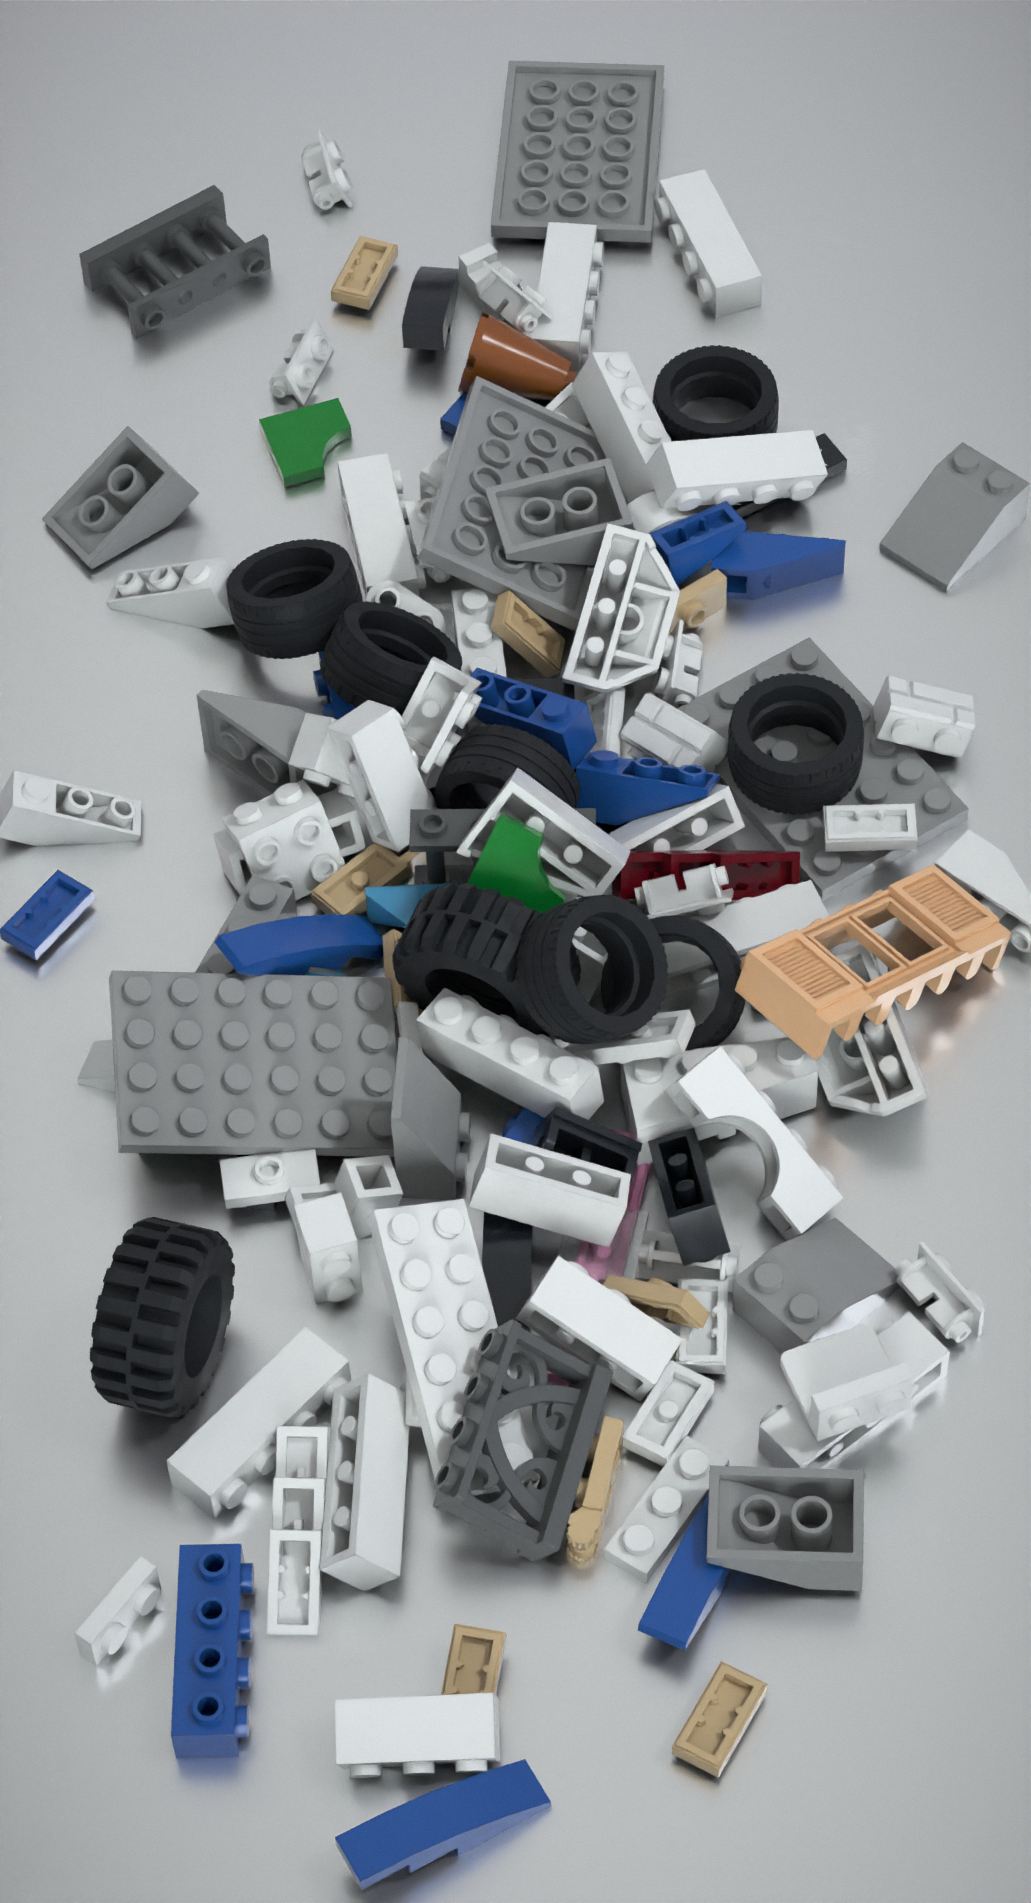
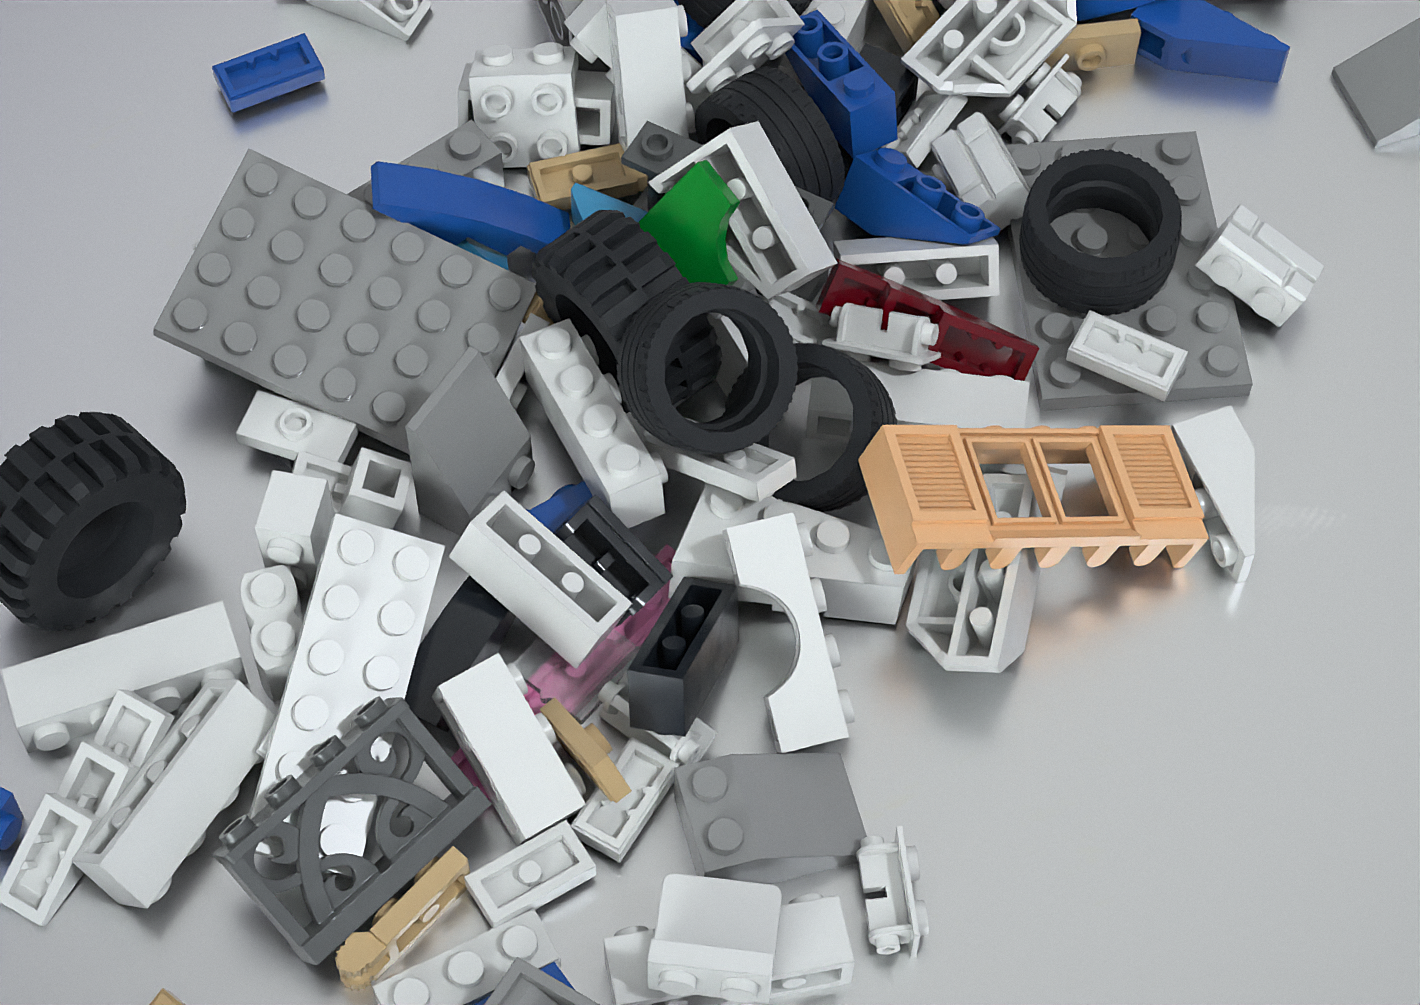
camera: 25 degrees right, 5 degrees up
none -> white brick [240,564,304,701]

